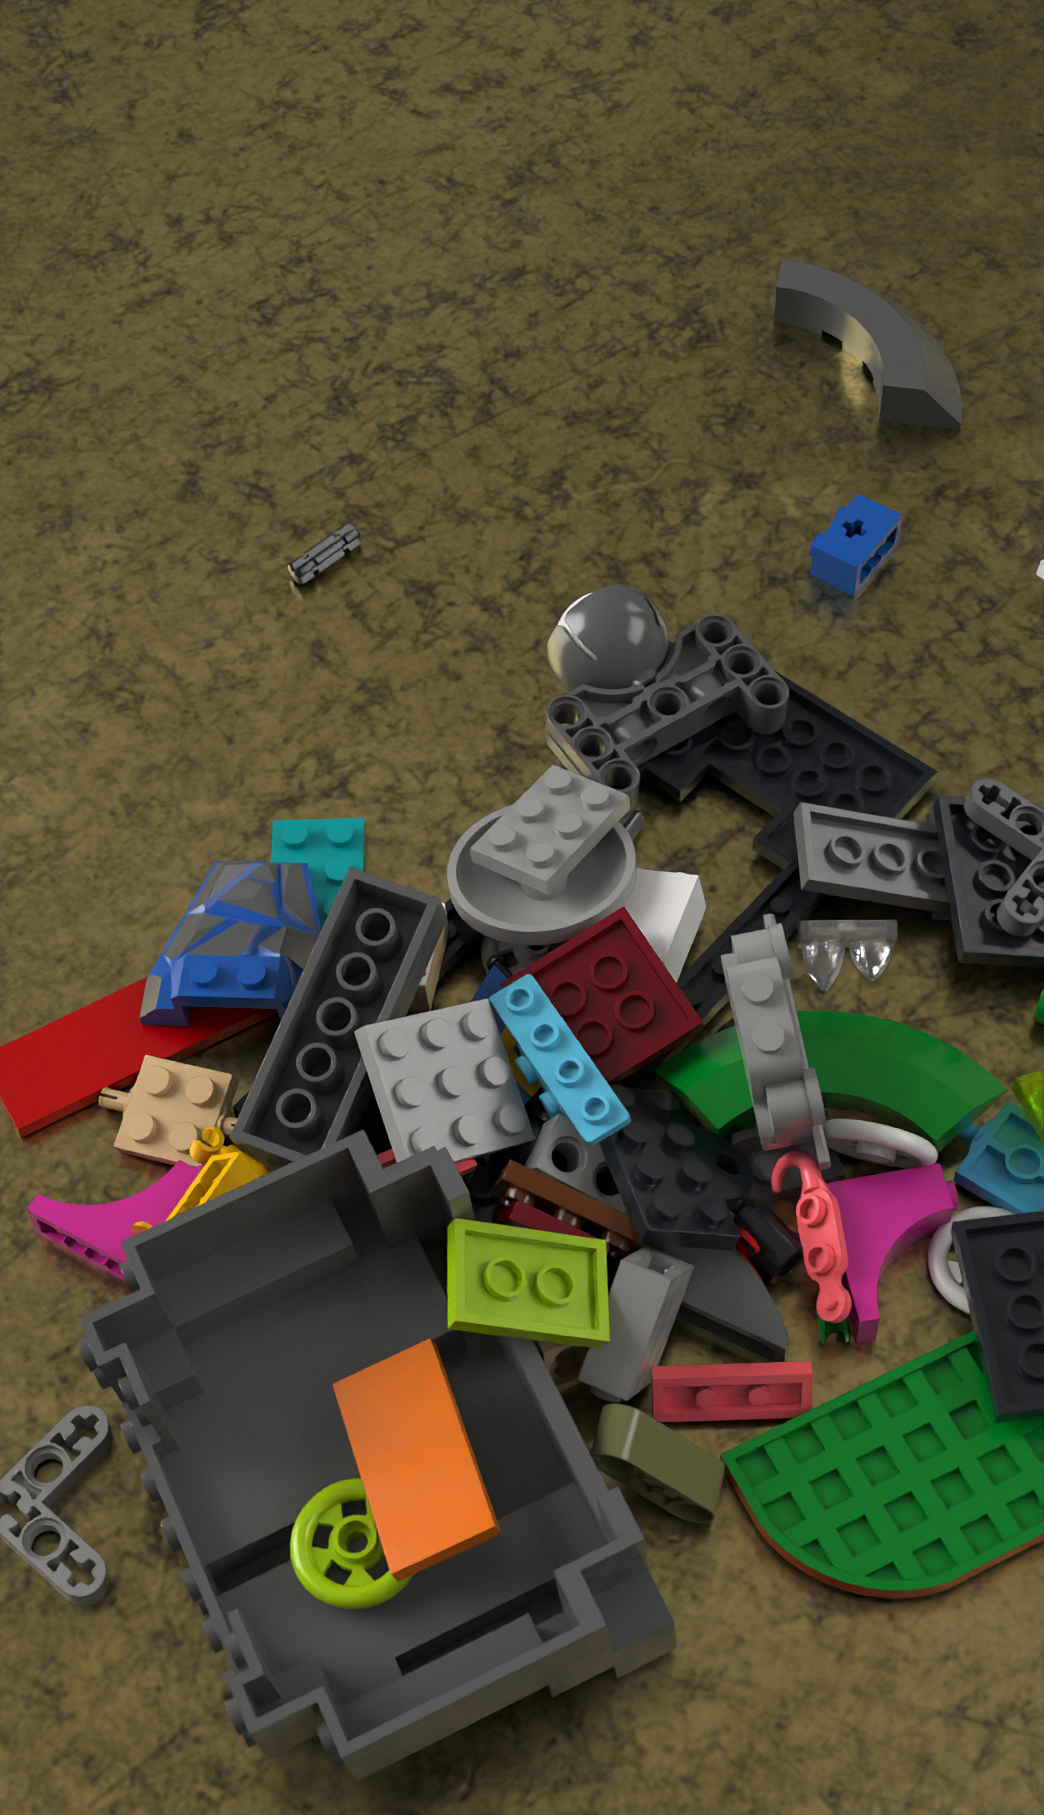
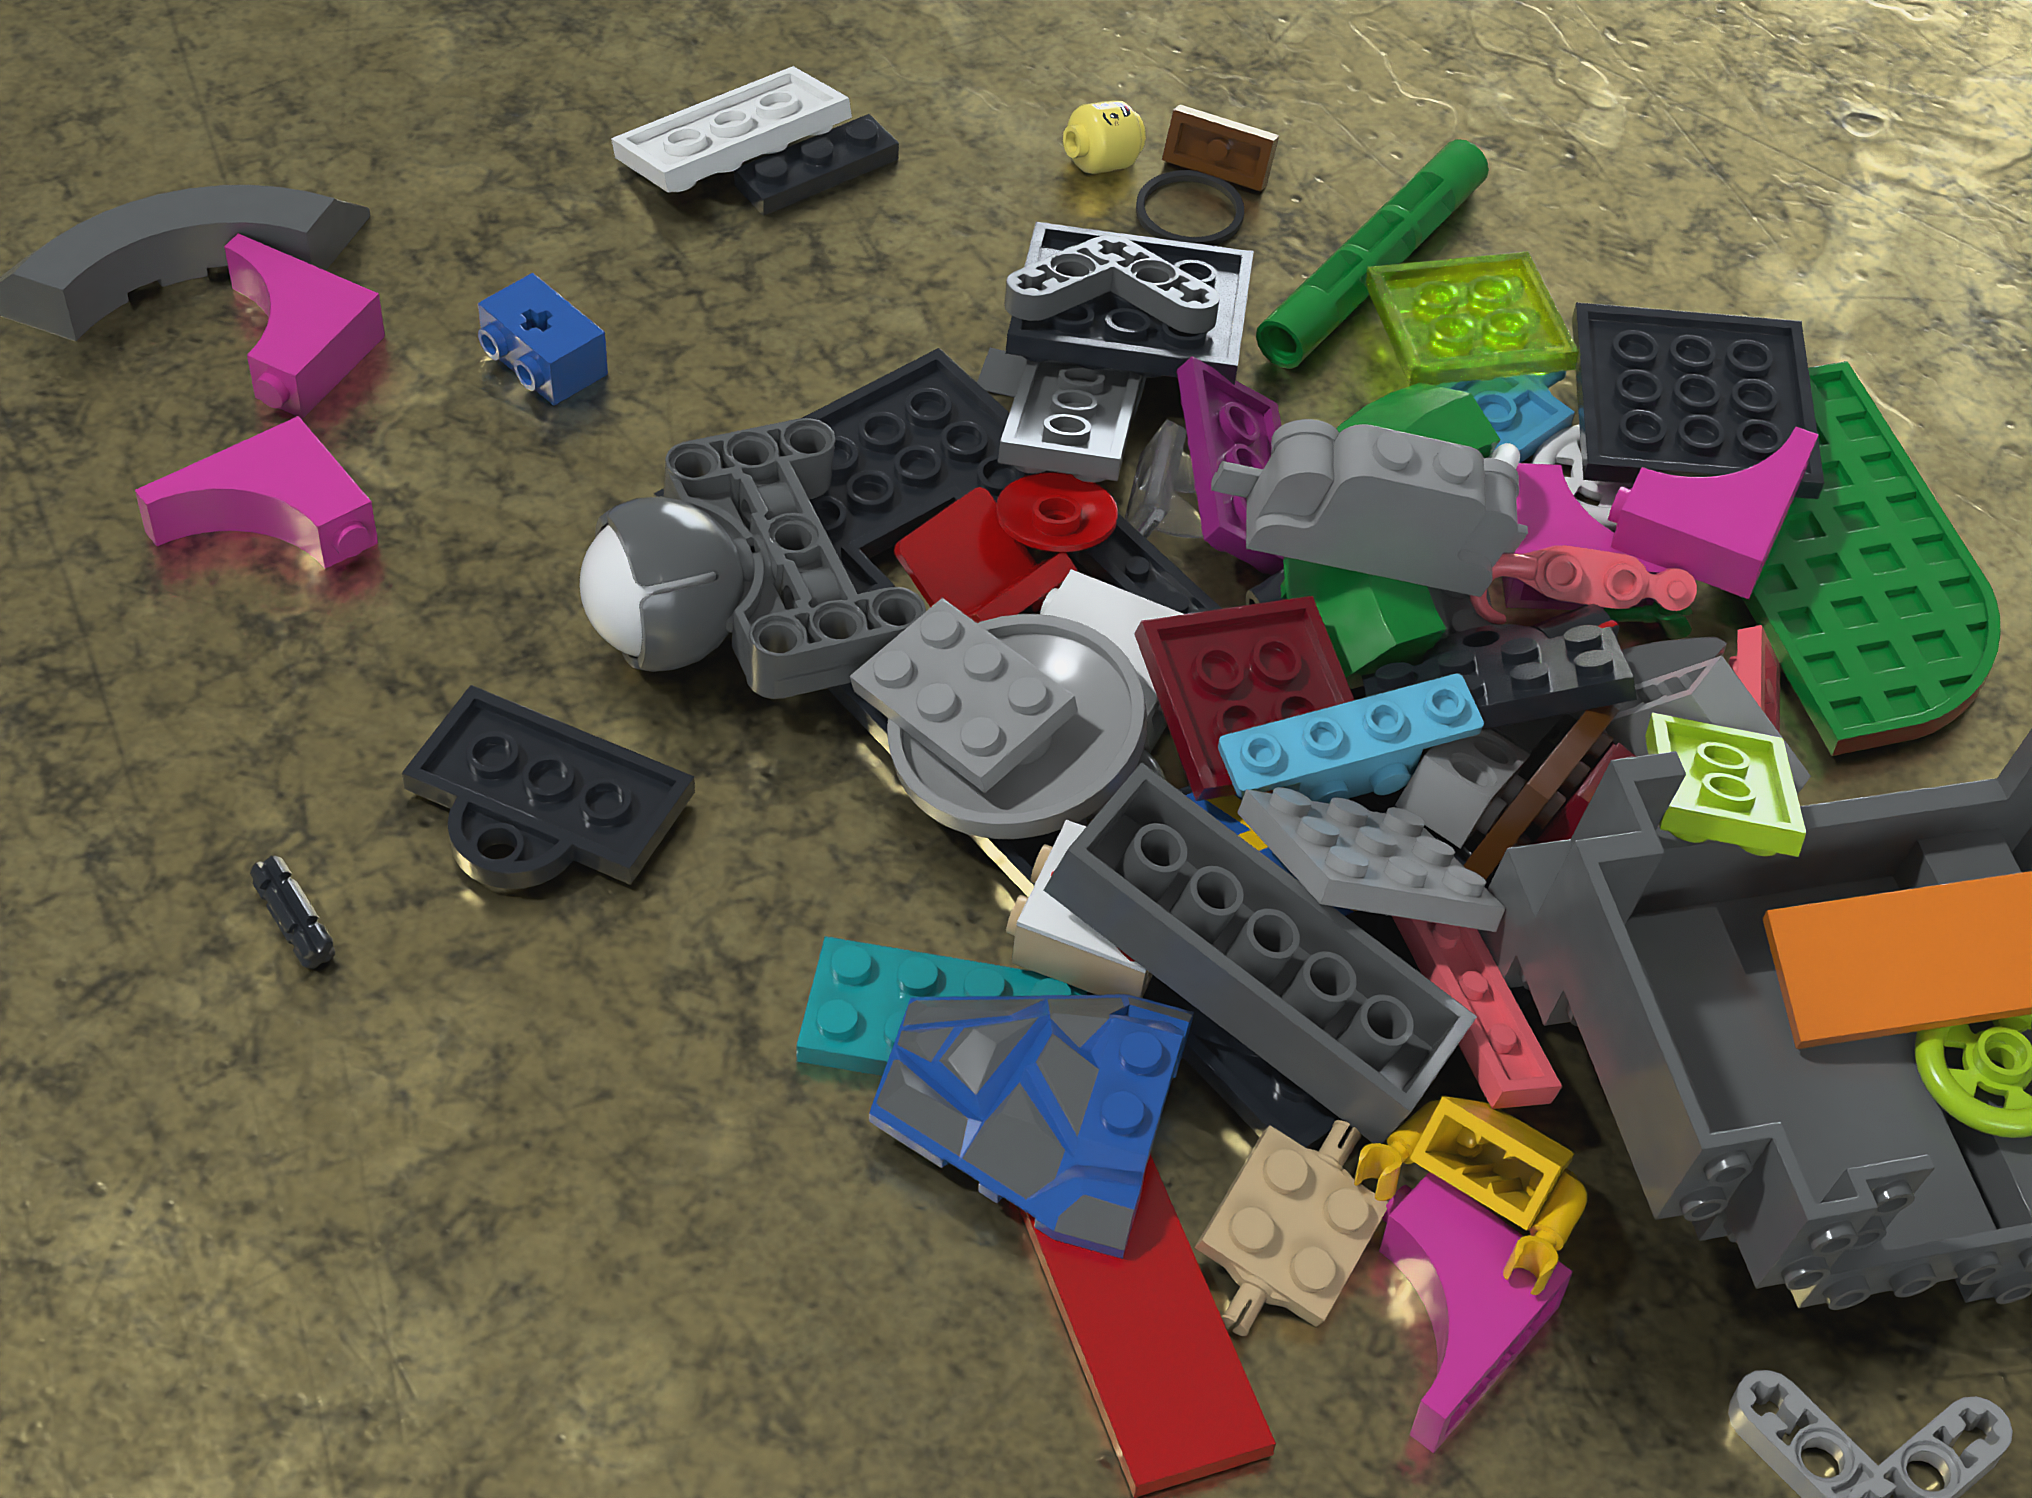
camera: 85 degrees left, 5 degrees down
olive beam [590,1404,726,1523] -> none
none -> dark pink arch [135,416,378,569]
none -> dark pink arch [224,233,385,419]
none -> black plate [402,685,695,889]
none -> red bracket [894,487,1077,623]
none -> red dish [996,473,1118,552]
none -> magenta plate [1177,356,1284,575]
none -> dark pink arch [1608,427,1819,599]

